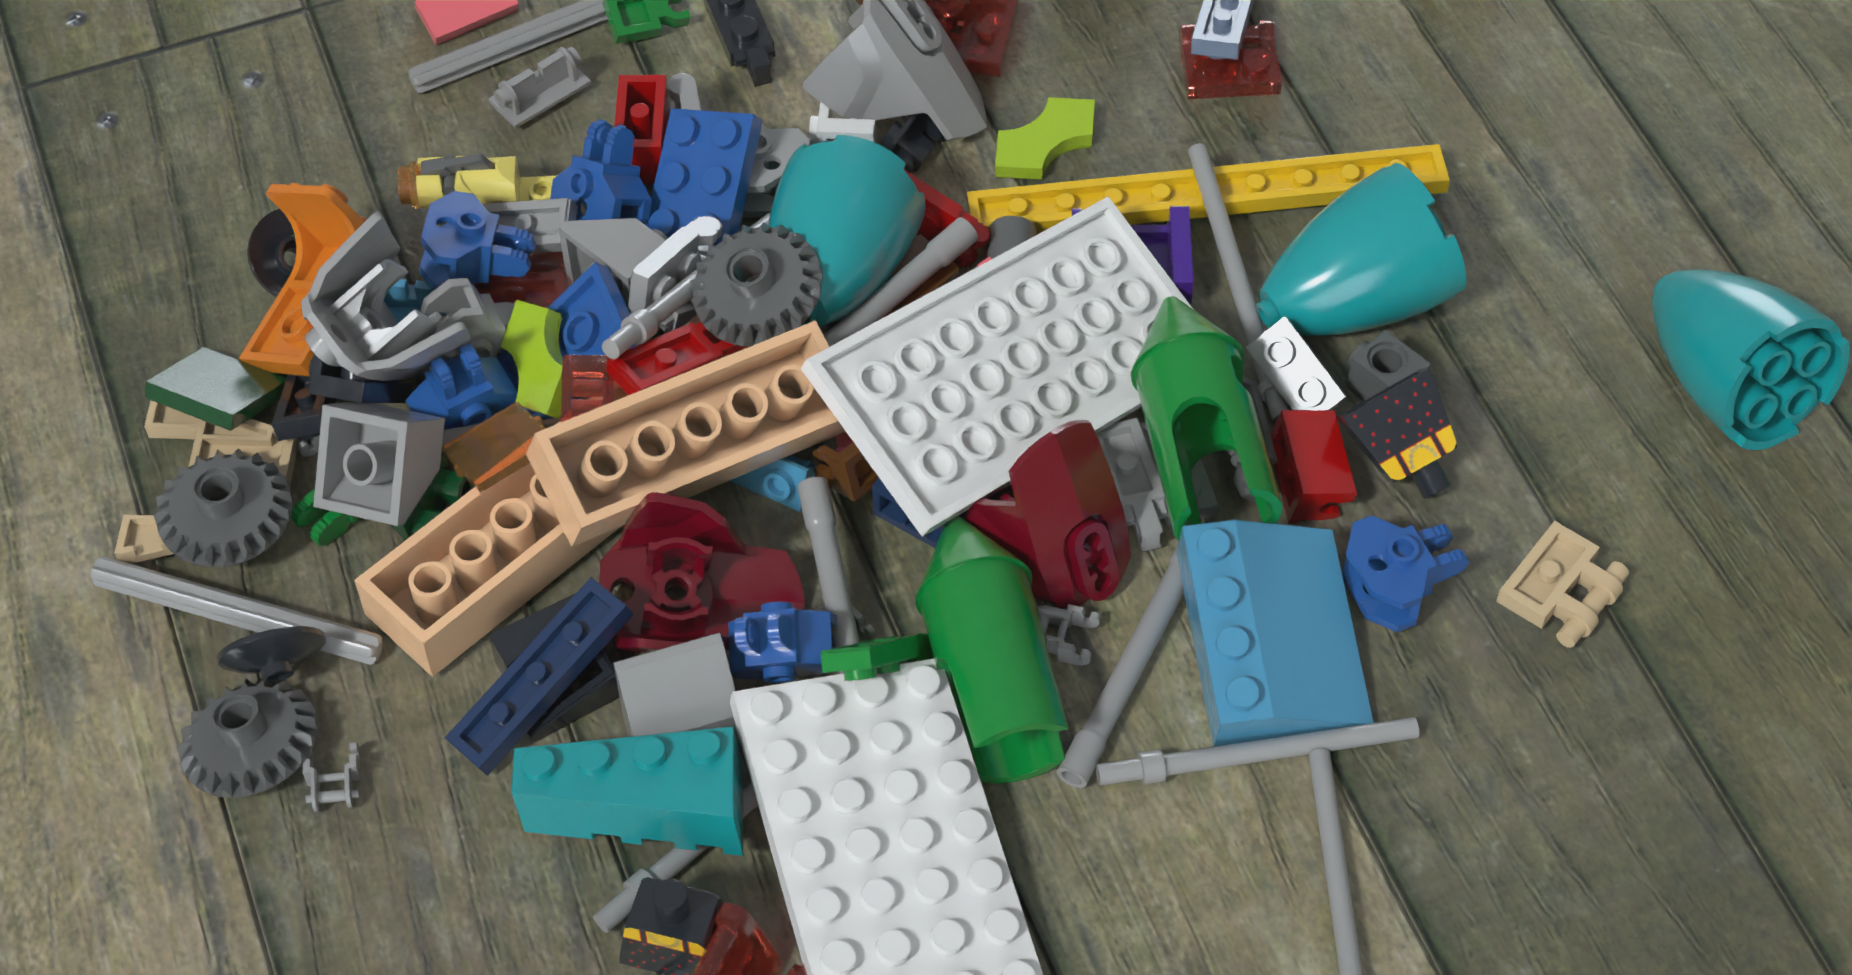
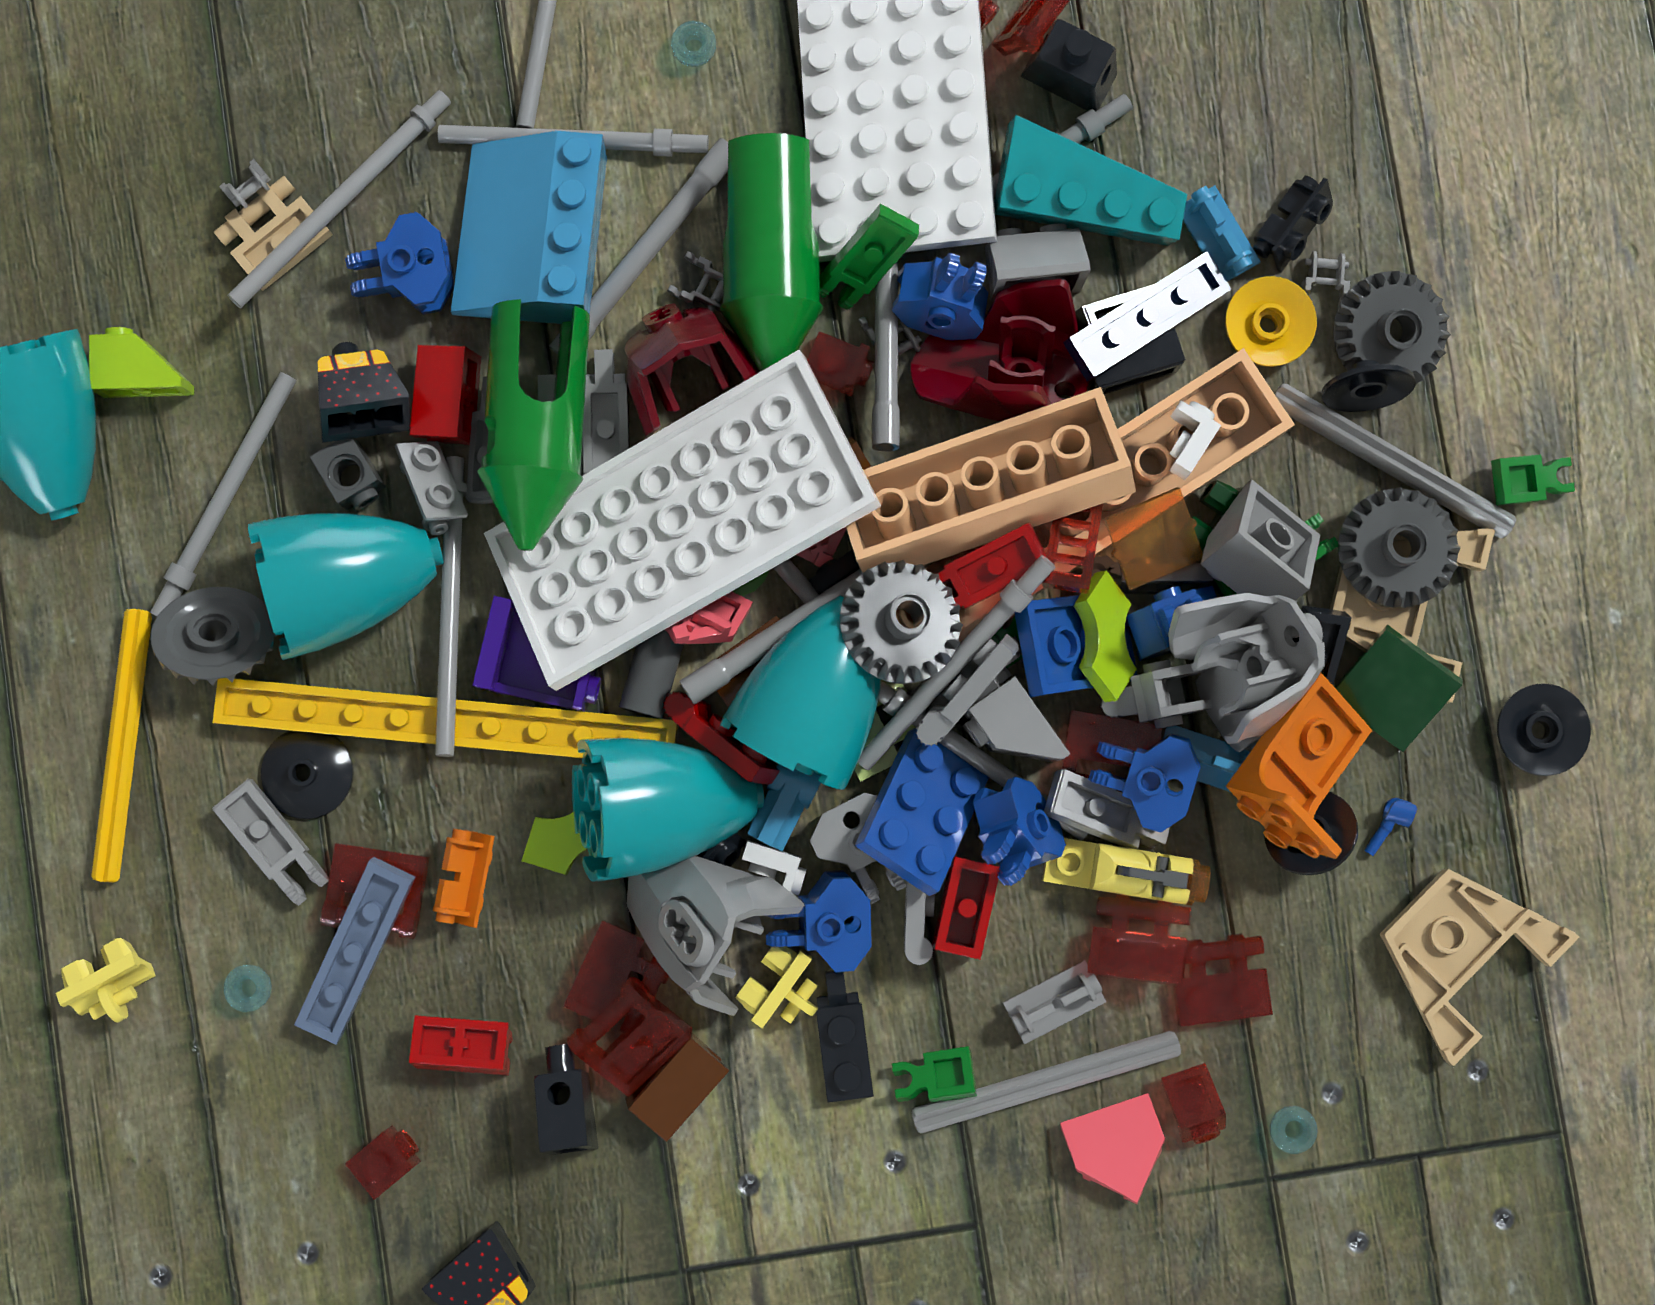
camera: 170 degrees left, 30 degrees up
none -> lime slope [89,327,194,398]
none -> yellow axle [91,609,152,883]
none -> light grey bar [150,372,297,617]
none -> dark grey gear [151,587,276,686]
none -> light grey hinge [212,779,330,906]
none -> light grey piece [219,159,271,209]
none -> light grey bar [227,90,451,308]
none -> black dish [261,731,354,819]
none -> orange hinge [432,828,495,928]
none -> teal cylinder [572,738,764,882]
none -> clear light blue plate [671,21,716,67]
none -> light yellow hips [735,946,818,1029]
none -> blue hinge [766,870,872,972]
none -> clear red bracket [807,331,875,396]
none -> clear red plate [1087,894,1192,987]
none -> clear red bracket [1161,1063,1226,1144]
none -> white bracket [1169,401,1221,480]
none -> clear red plate [1169,933,1273,1027]
none -> dark azure hinge [1183,185,1261,282]
none -> yellow dish [1225,276,1317,367]
none -> black hinge [1252,175,1333,273]
none -> clear light blue plate [1270,1106,1318,1154]
none -> blue hand [1364,798,1417,856]
none -> tan wing [1380,869,1579,1066]
none -> green plate [1491,454,1575,506]
none -> black dish [1497,684,1591,776]

